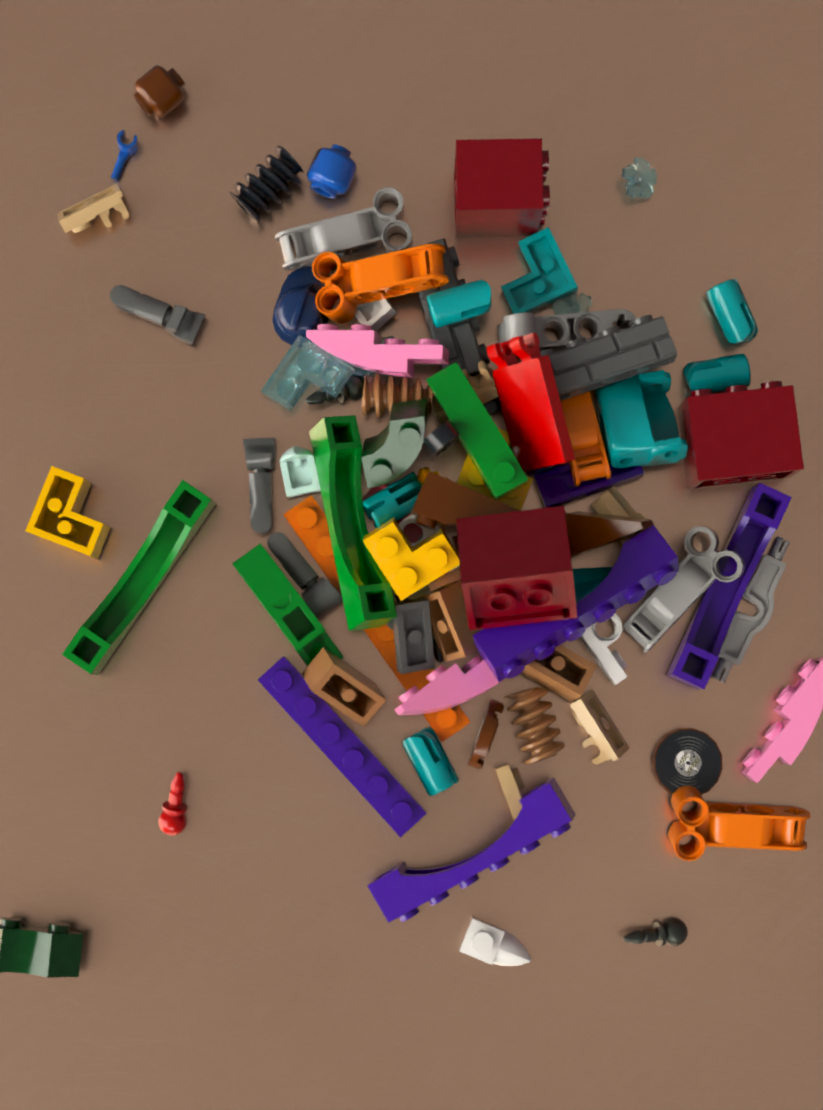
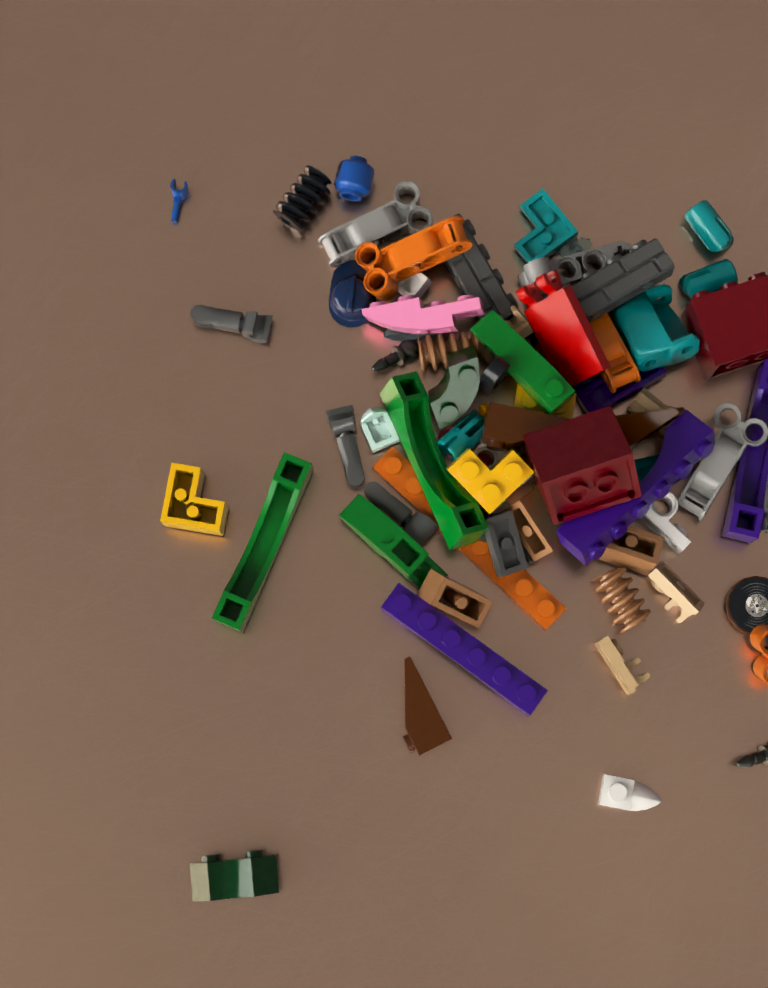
camera: 10 degrees left, 5 degrees down
tan plate [57,183,129,233] -> none
reddish brown head [133,65,185,118] -> none
red bar [158,772,187,836] -> none
clear light blue plate [261,335,355,411] -> none
dark purple arch [367,778,576,923] -> none
bright pink slope [395,655,504,715] -> none
teal arm [403,727,459,796] -> none
teal arm [426,280,492,328] -> none
dark red container [454,138,550,237] -> none
reddish brown tile [468,699,504,769] -> none
clear light blue plant [621,157,657,199] -> none
none -> reddish brown slope [403,656,452,756]

